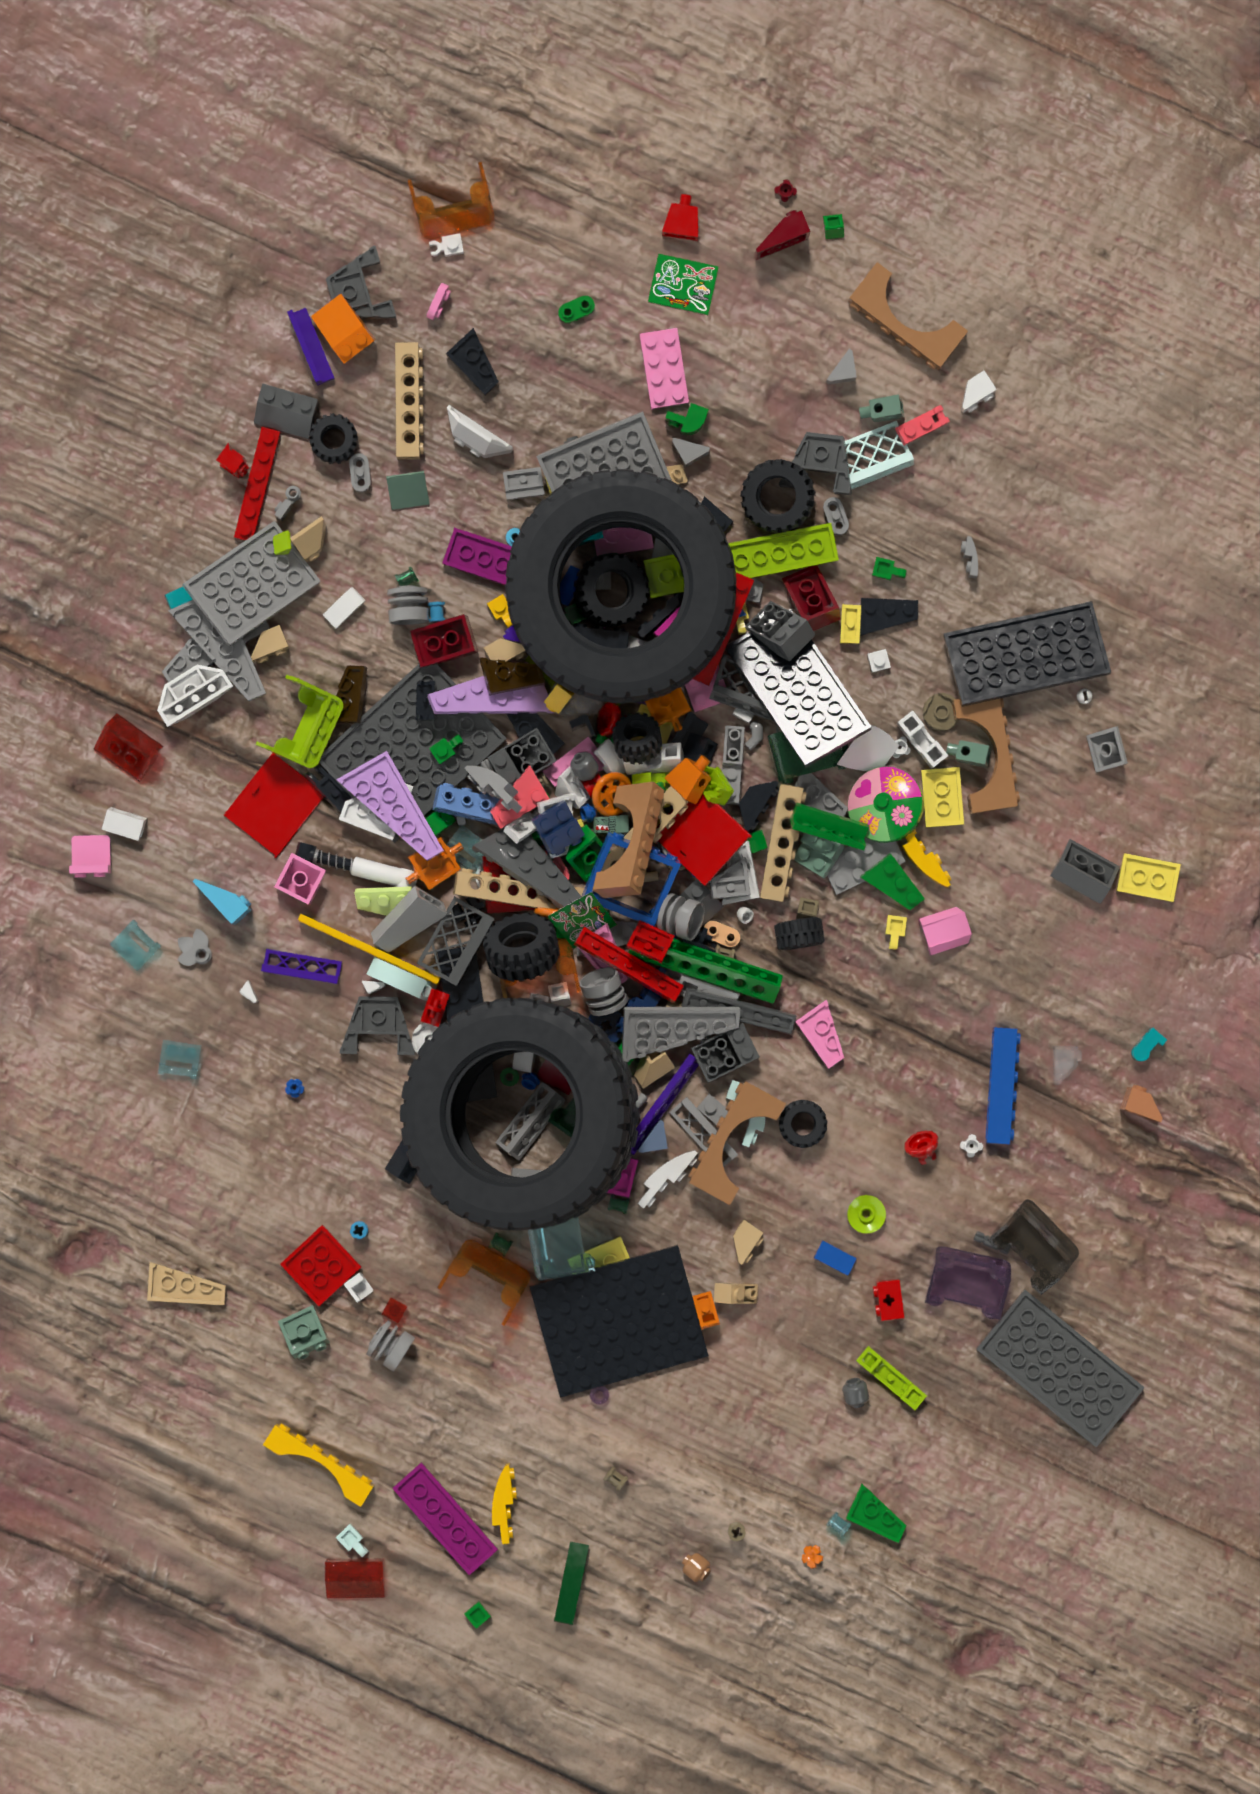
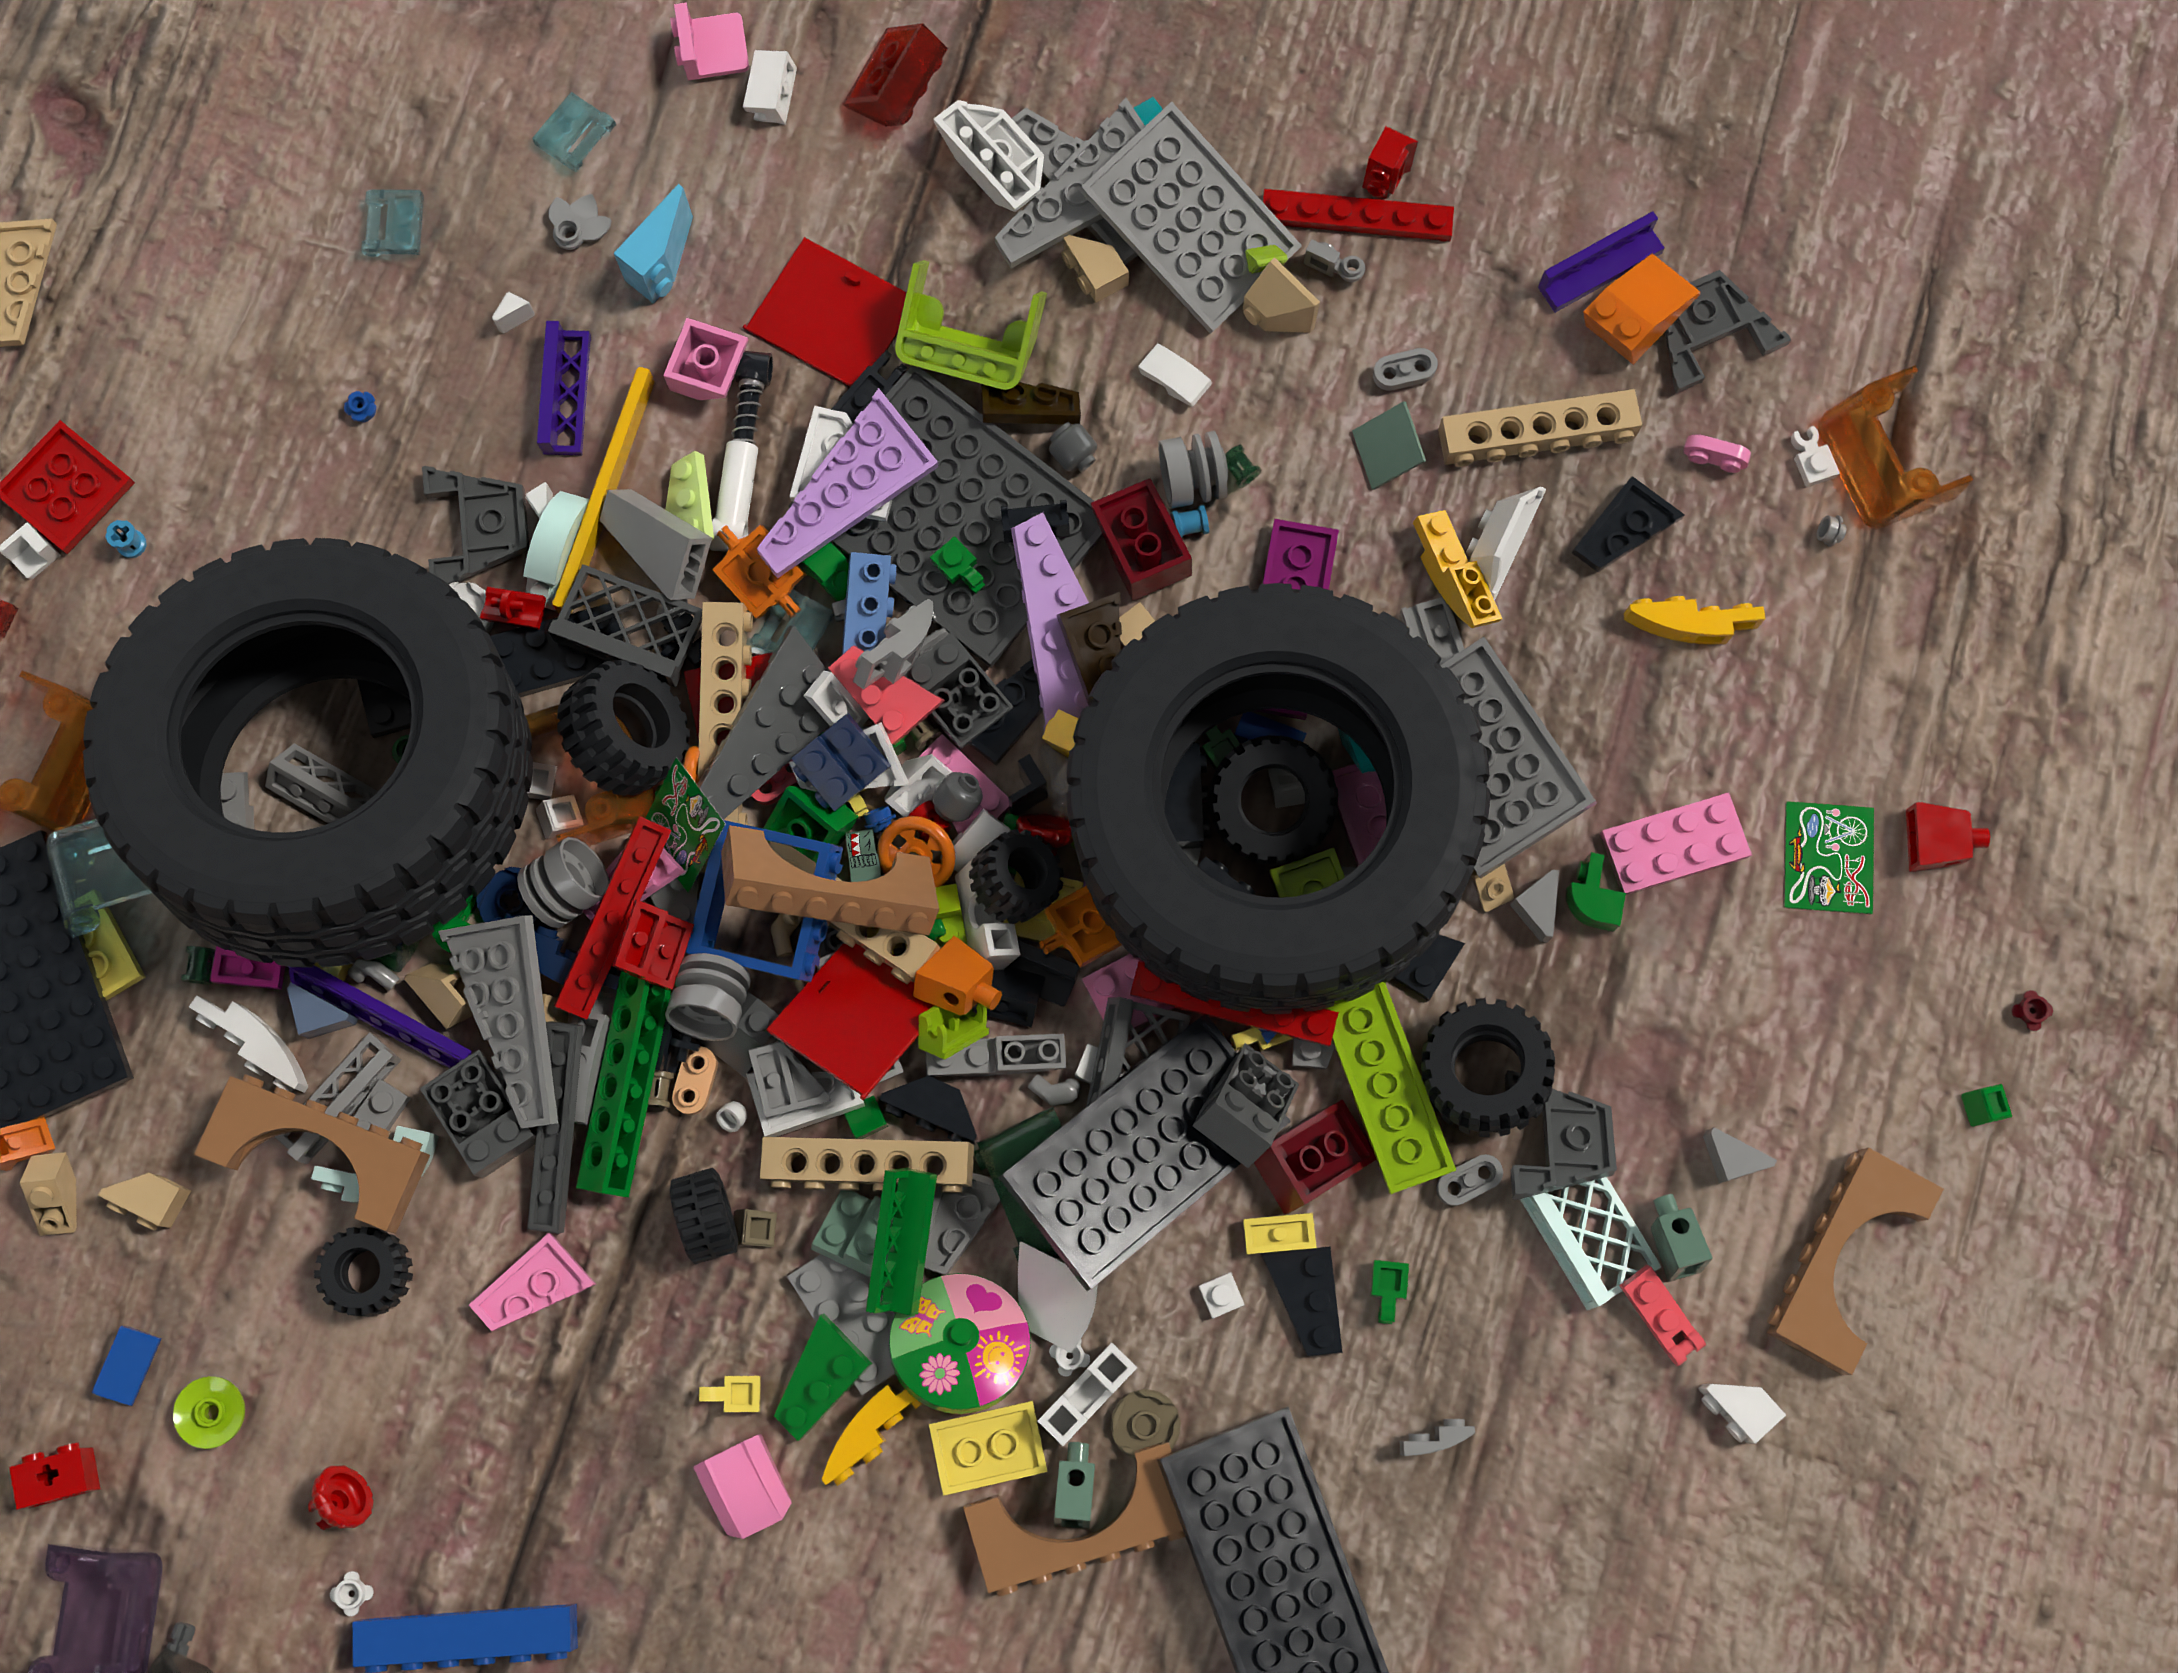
camera: 85 degrees right, 10 degrees down
dark grey slope [254,383,319,439] -> none
black tyre [309,413,358,464] -> none
green plate [558,296,595,324] -> none
dark red slope [755,210,811,260] -> none
none -> dark grey head [1049,422,1098,472]
none -> yellow slope [1413,510,1502,628]
none -> yellow slope [1623,596,1766,644]
none -> light grey plate [1817,515,1847,547]

